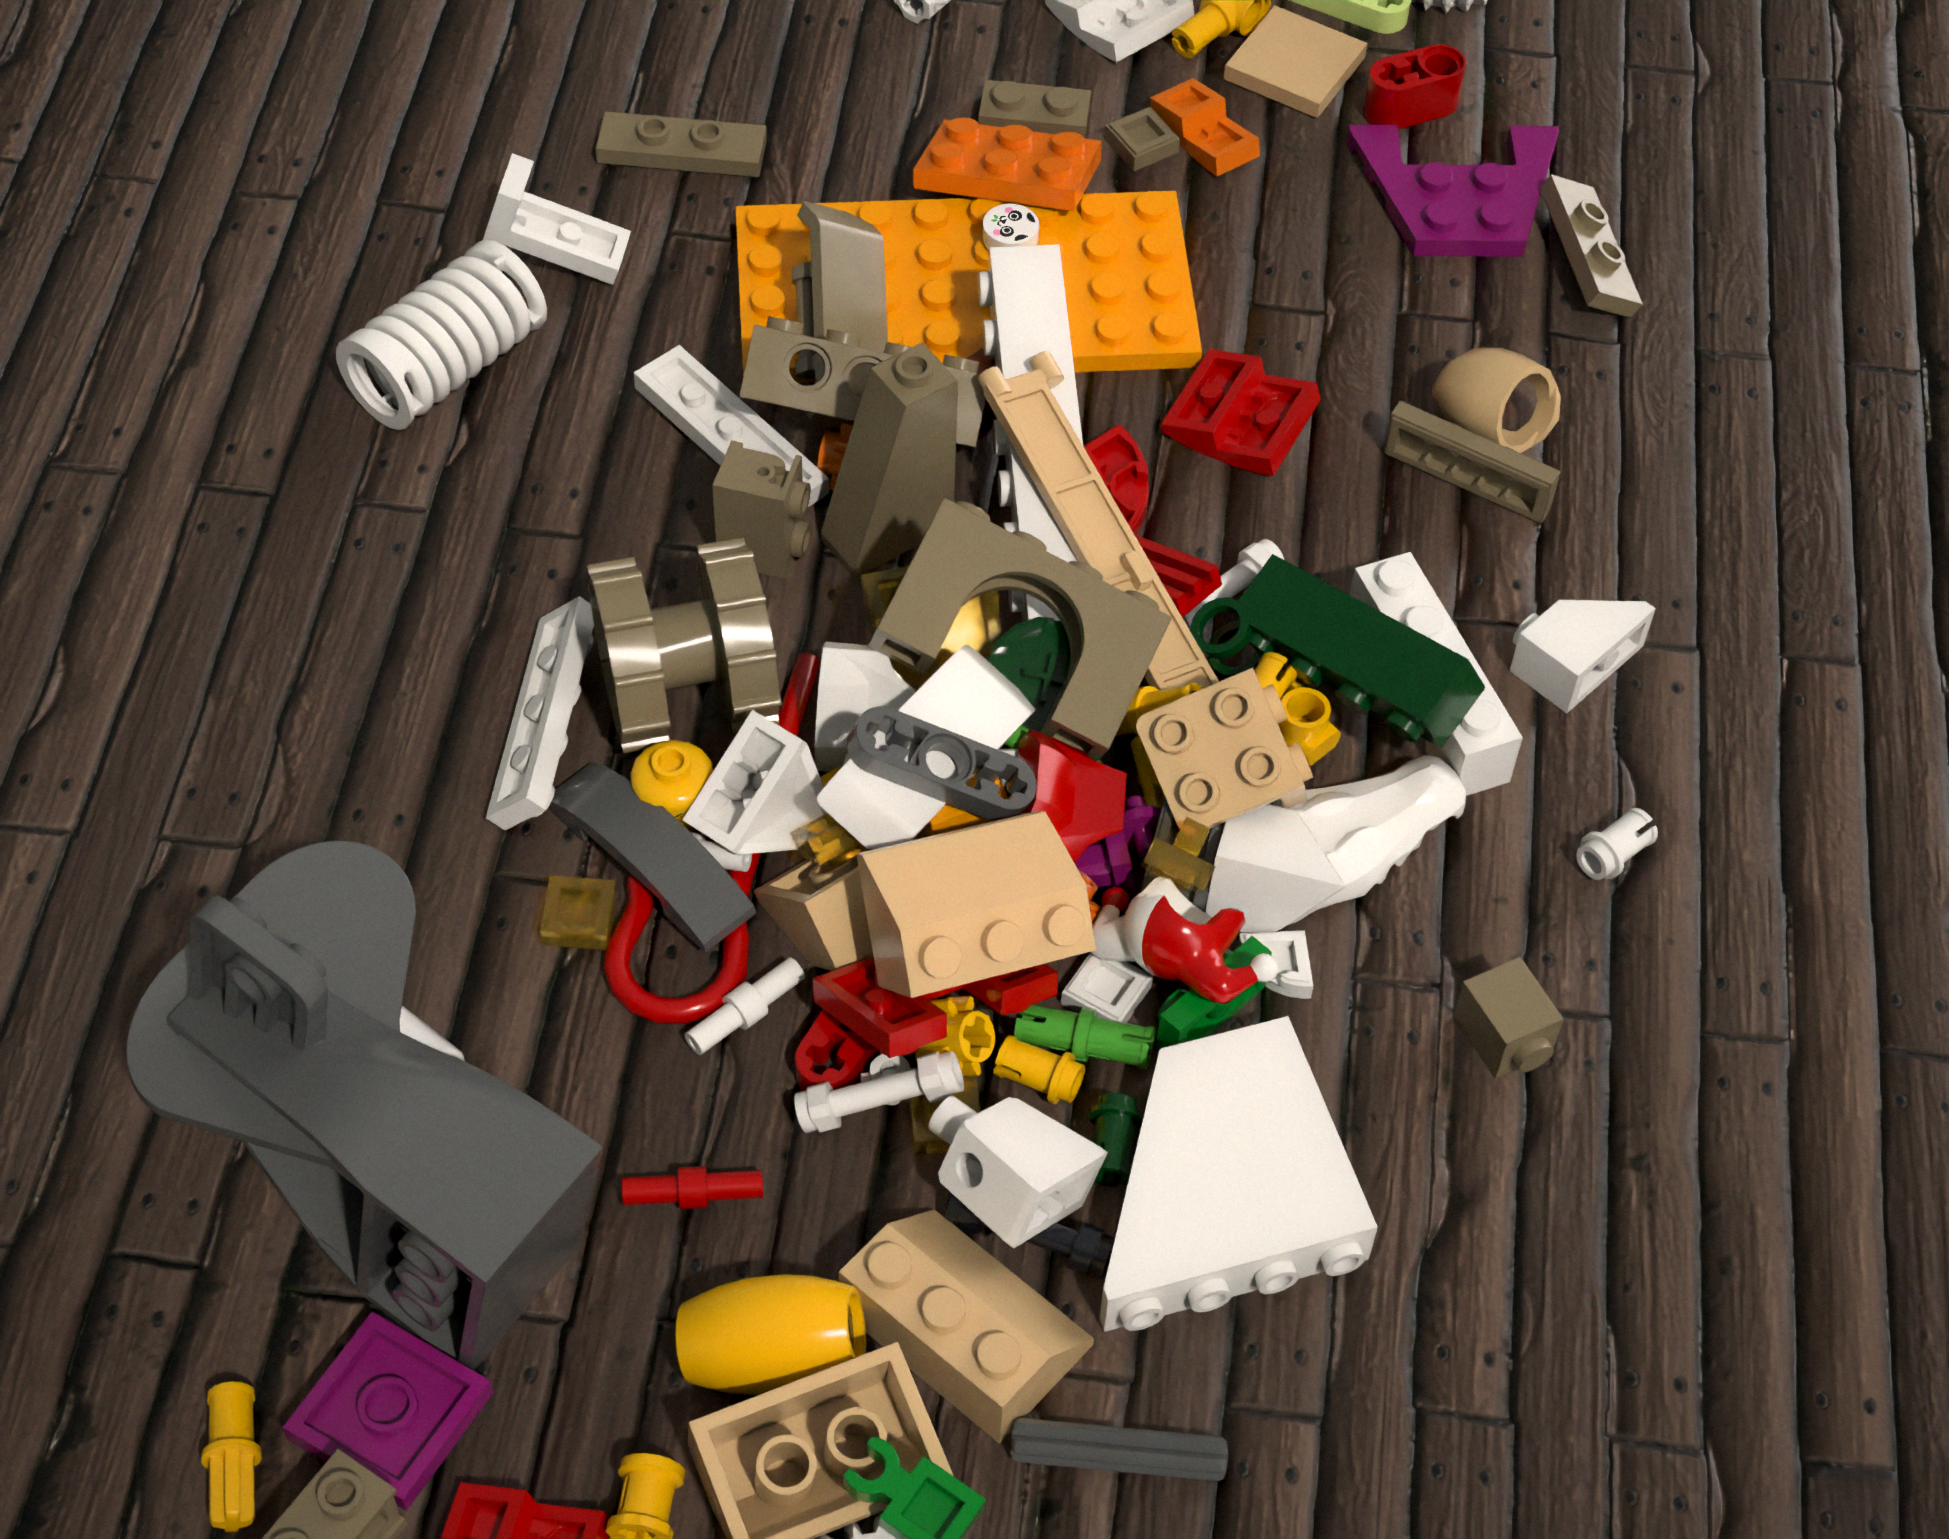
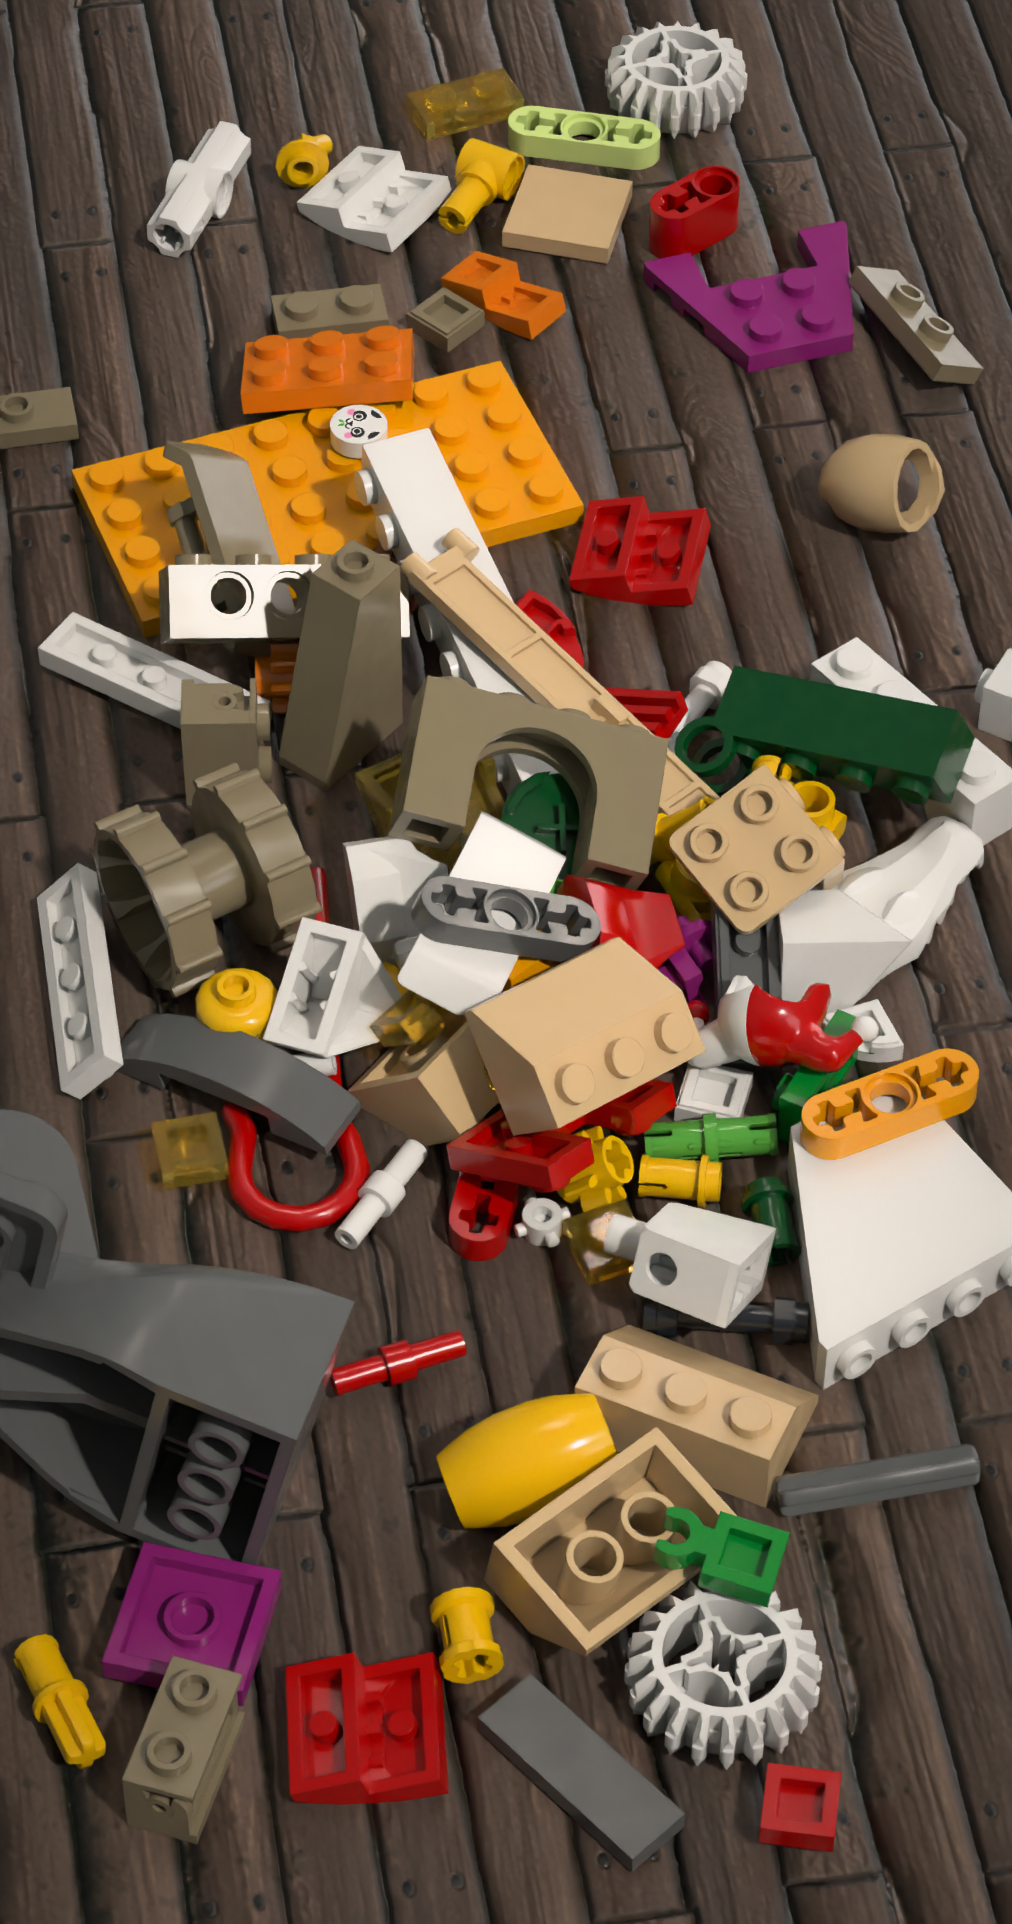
camera: 15 degrees left, 5 degrees down
white bar [794,1051,964,1133] -> none
clear yellow tile [1140,817,1216,895] -> none
dark tan plate [1383,401,1561,523] -> none
none -> light orange beam [800,1048,979,1160]

